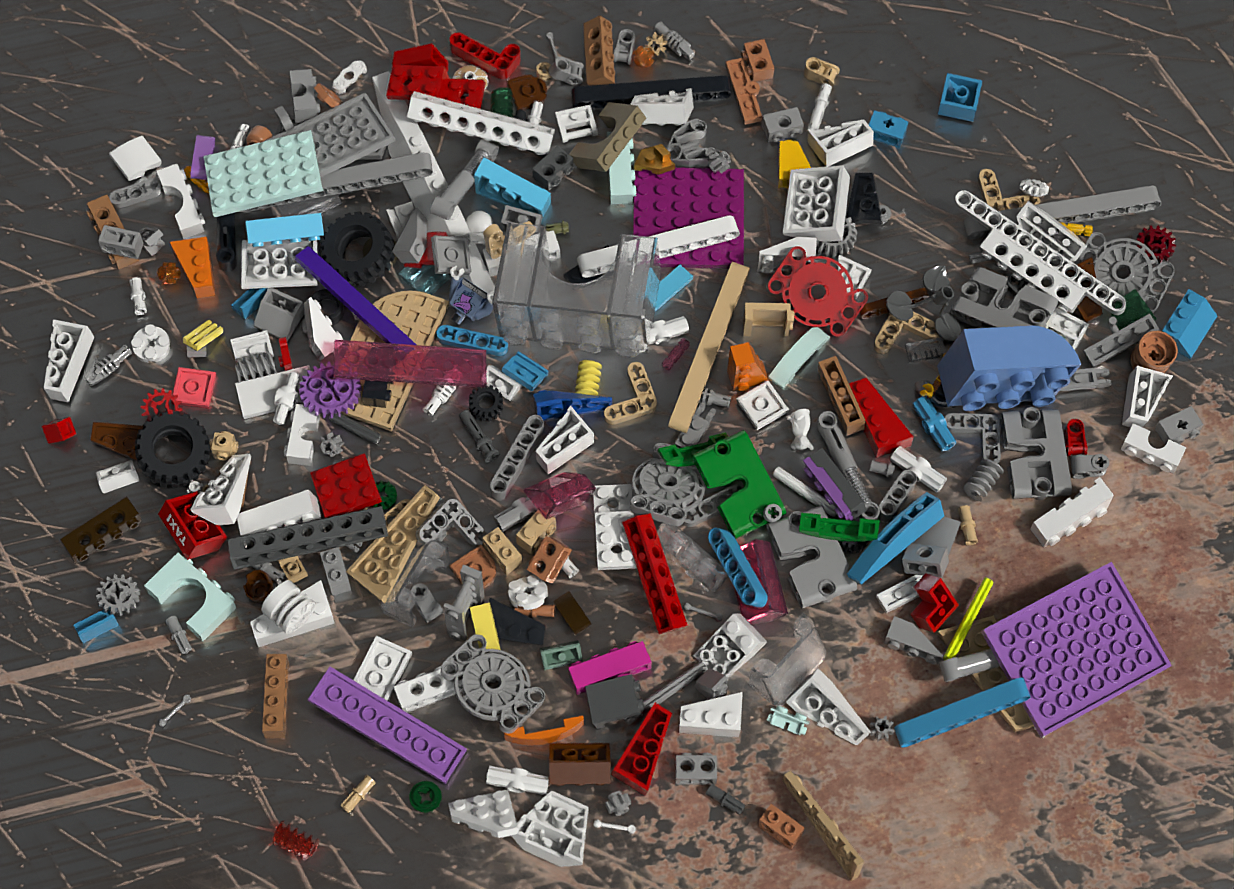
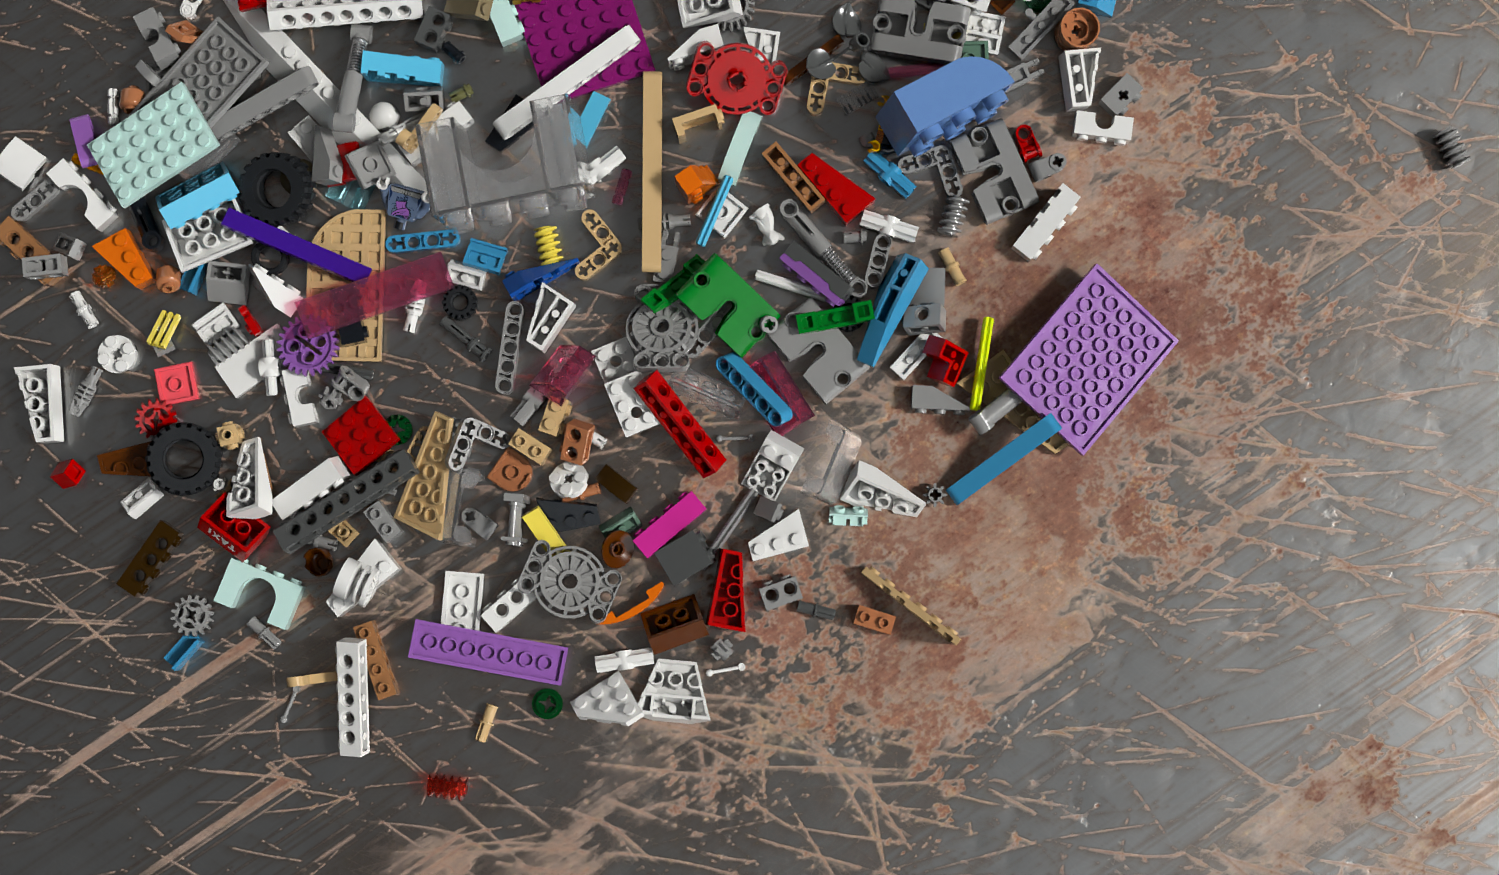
camera: 15 degrees left, 20 degrees up
none -> nougat head [155,265,181,293]
none -> tan beam [286,671,351,688]
none -> light grey piece [330,366,370,401]
none -> white brick [335,637,370,757]
none -> black pin [441,41,466,65]
none -> reddish brown dish [601,530,634,568]
none -> medium azure axle [696,175,733,247]

